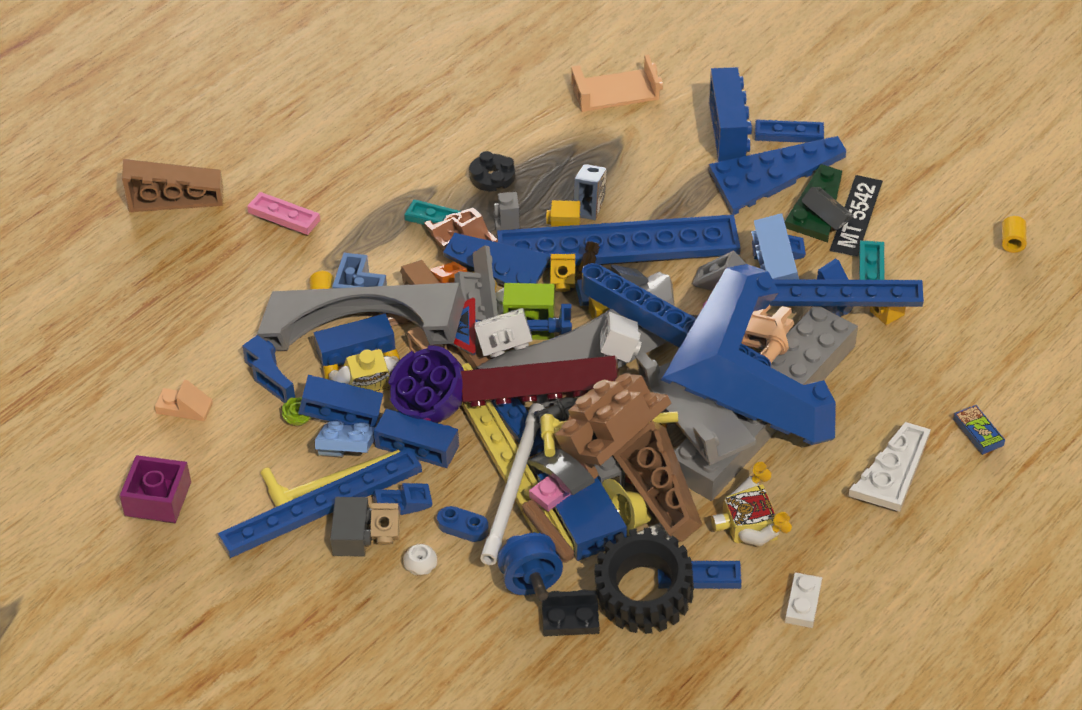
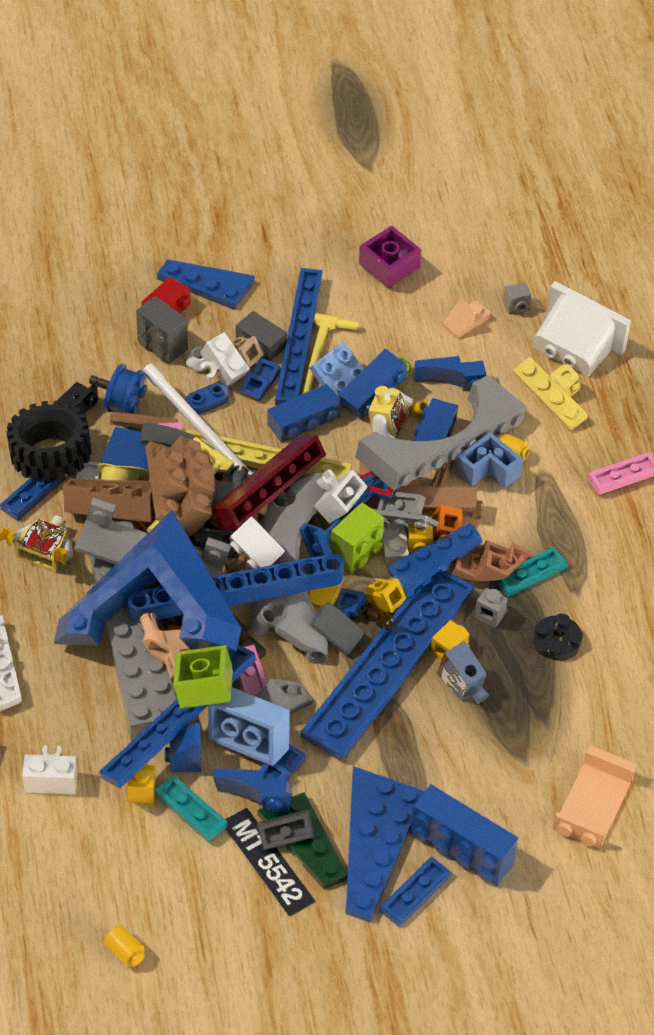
camera: 125 degrees right, 5 degrees up
dark purple cylinder [389,345,464,423] -> none
none -> white brick [22,745,78,794]
none -> dark grey brick [136,296,188,364]
none -> red brick [141,276,191,314]
none -> blue wing [157,259,255,310]
none -> lime brick [173,645,233,709]
none -> white brick [198,332,250,388]
none -> blue slope [213,769,292,813]
none -> light grey plate [503,282,531,314]
none -> light yellow plate [513,357,588,431]
none -> white windscreen [532,281,631,377]

